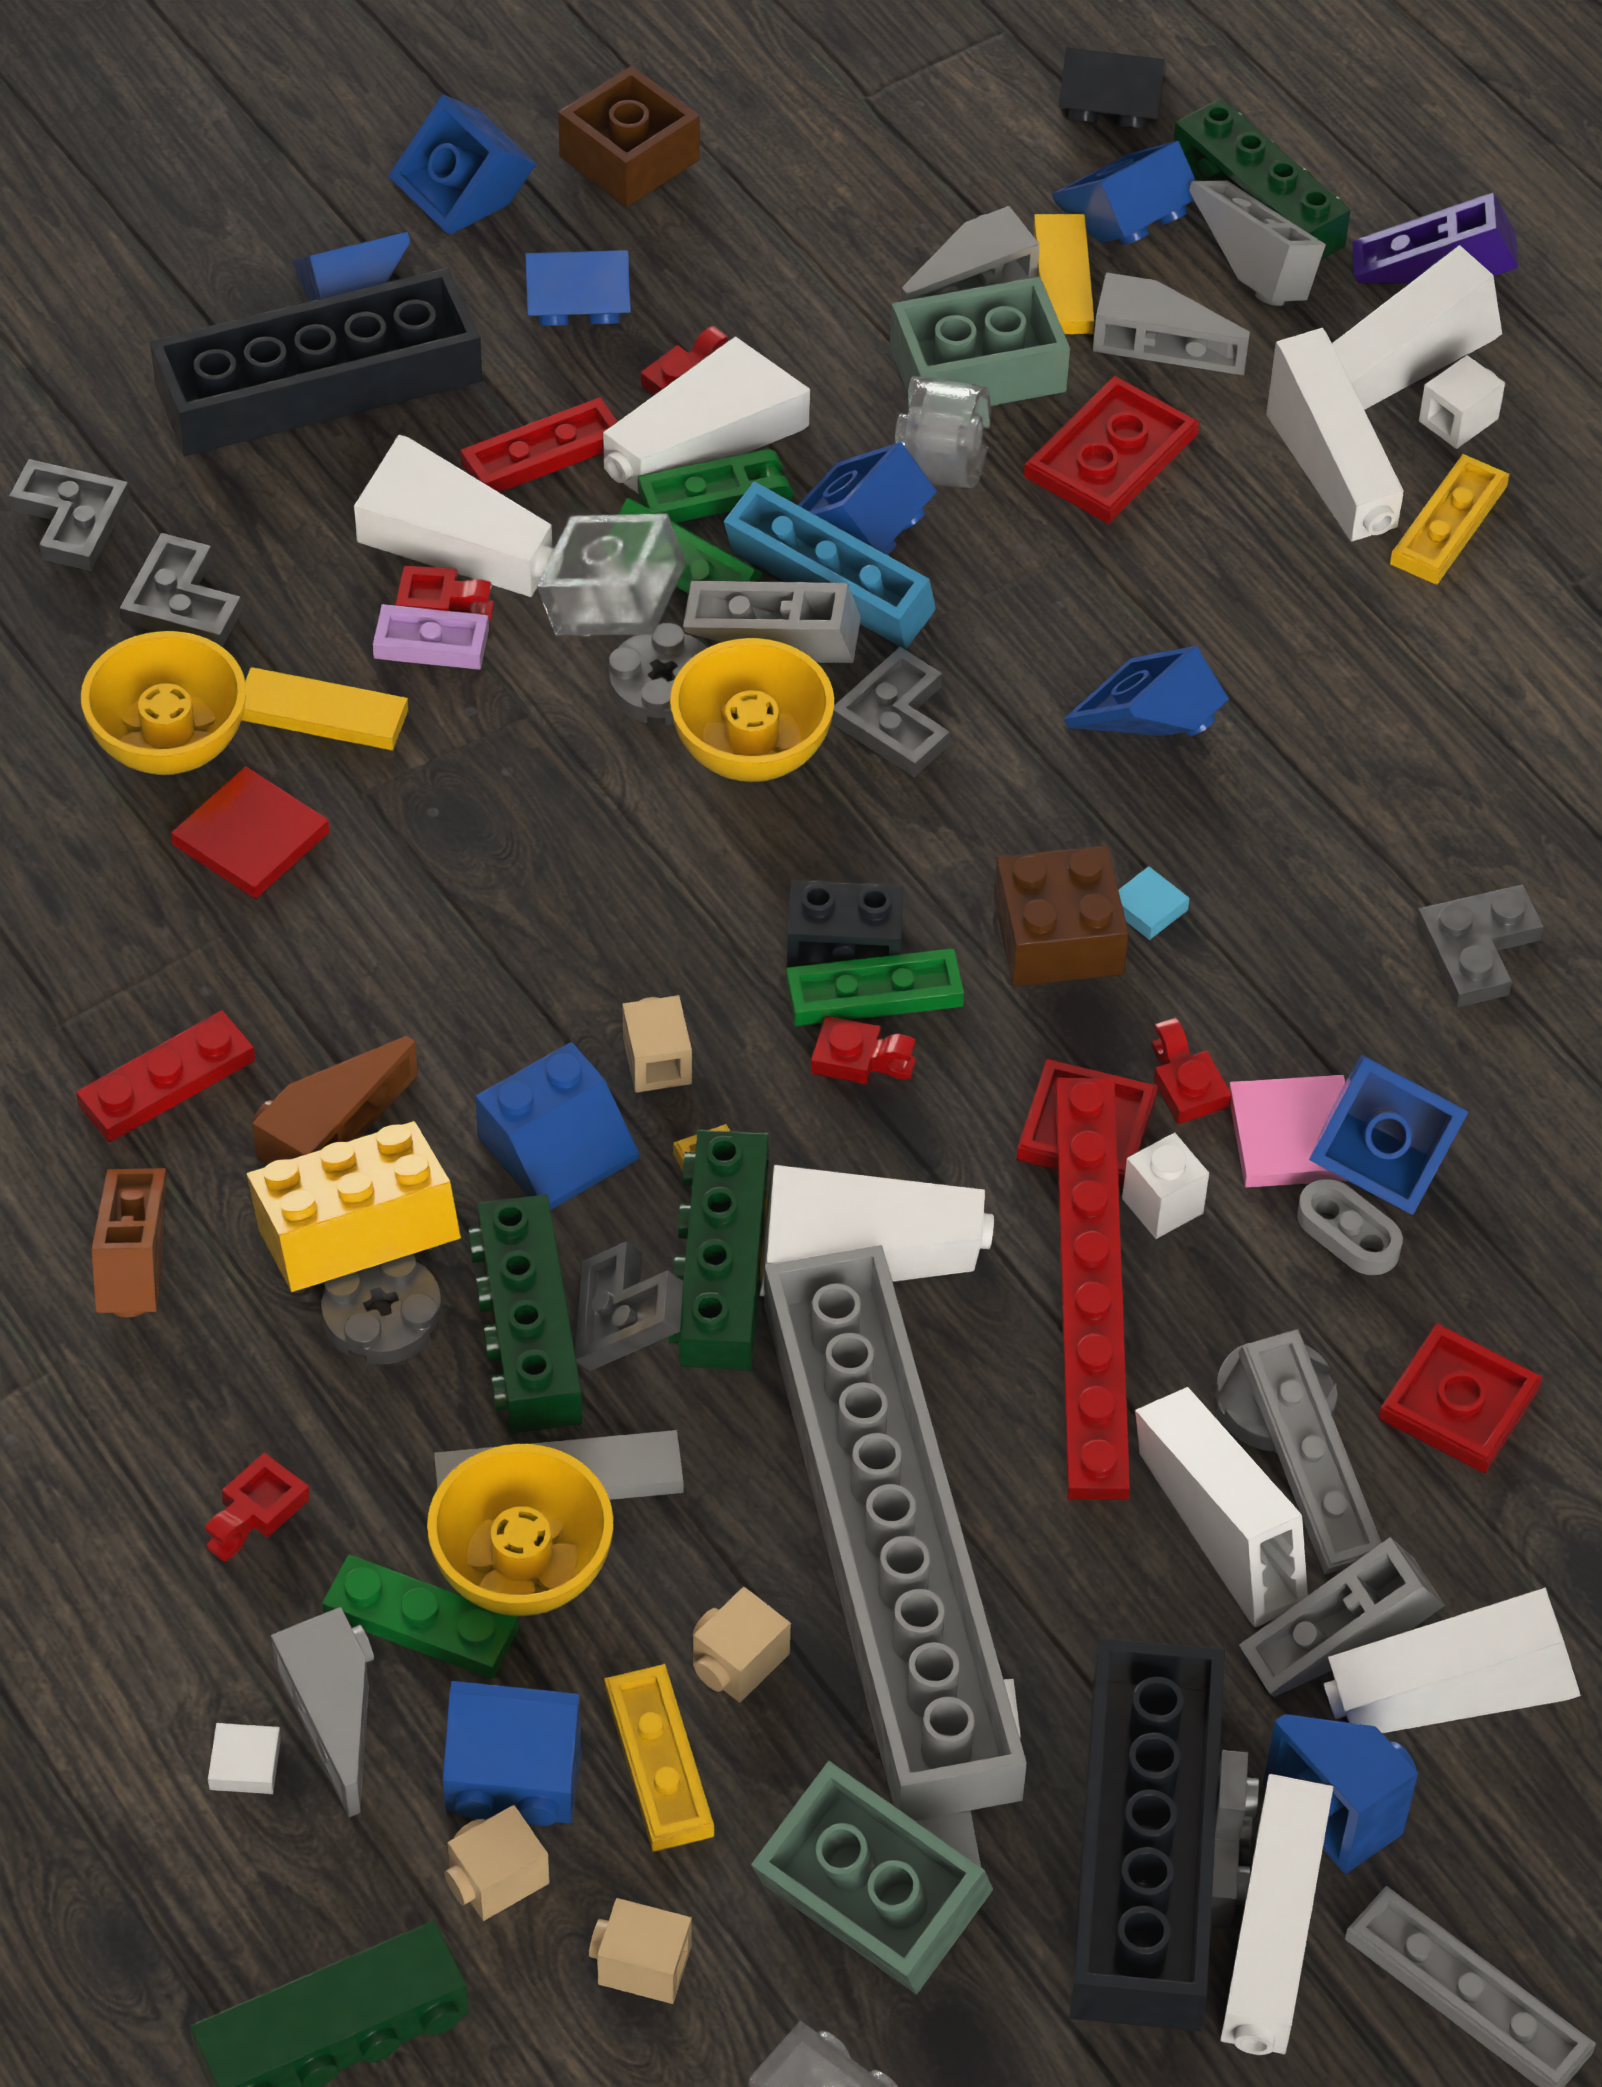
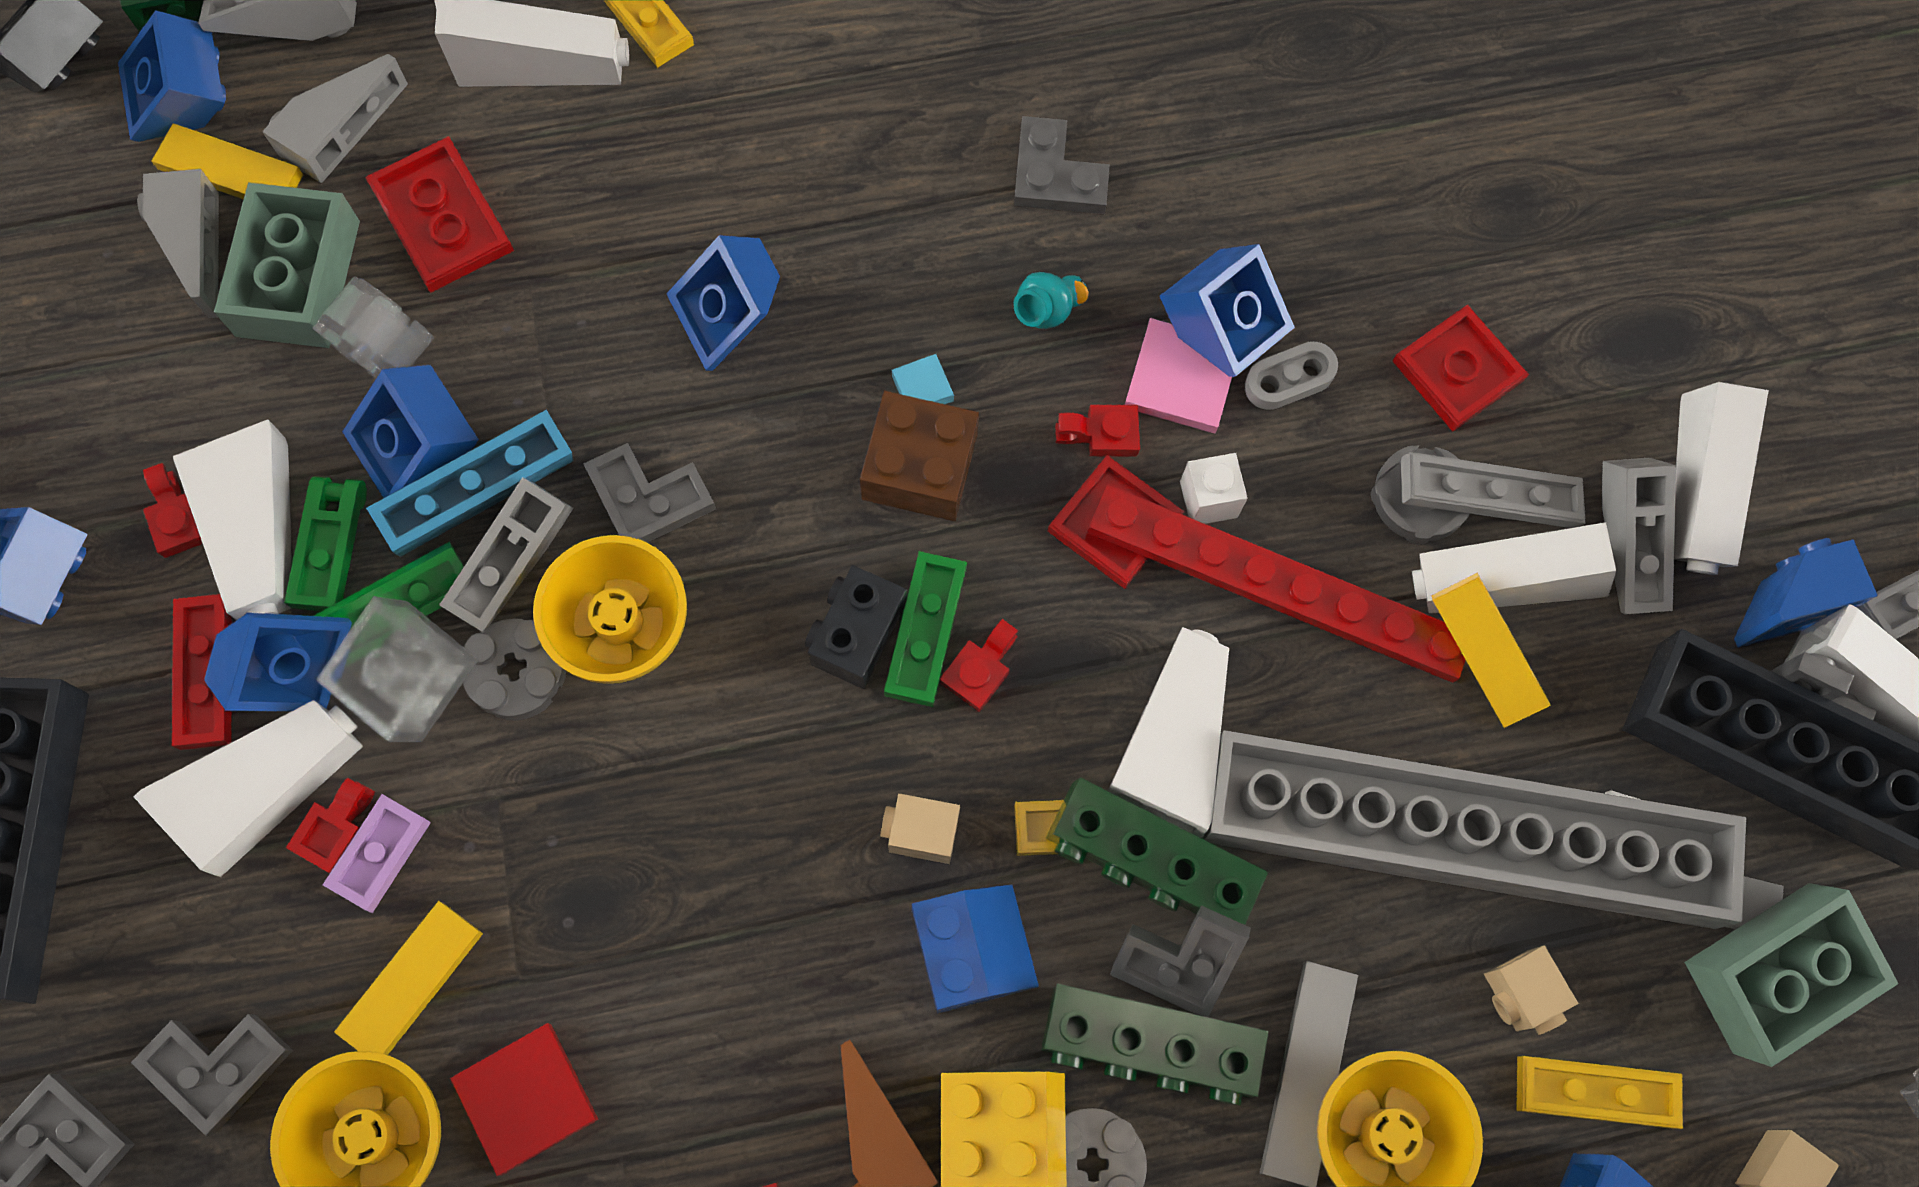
camera: 70 degrees left, 20 degrees up
none -> blue slope [204,613,352,711]
none -> teal animal [1014,272,1089,329]
none -> yellow tile [1431,572,1551,728]

